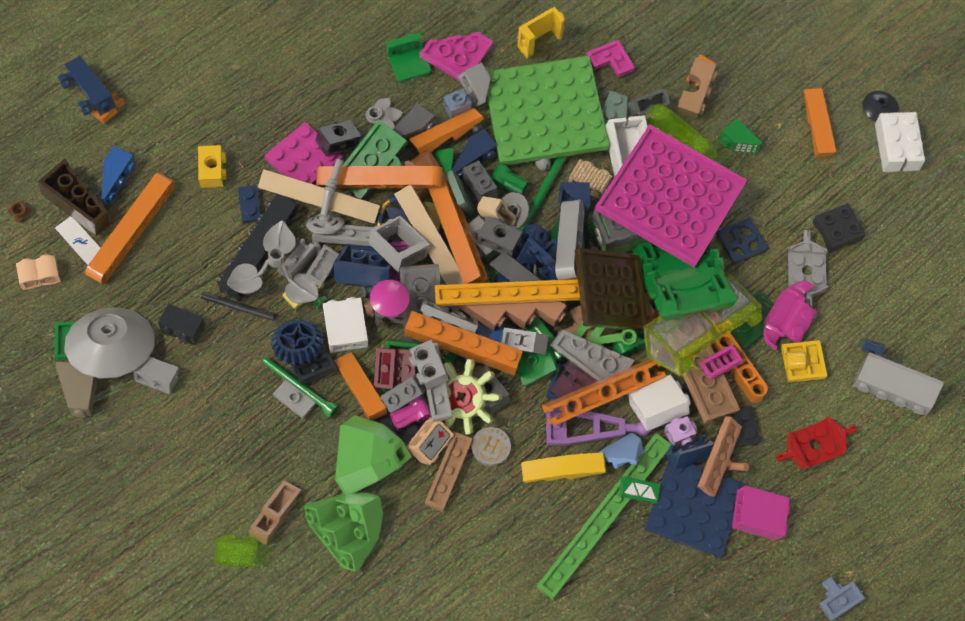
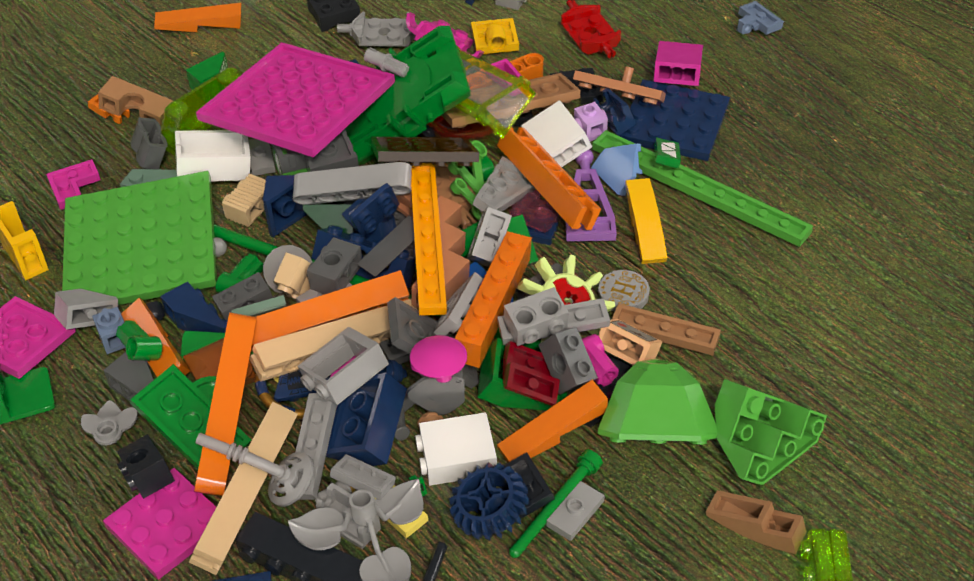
camera: 85 degrees left, 20 degrees down
none -> green piece [116,320,162,361]
none -> light grey axle [364,47,409,77]

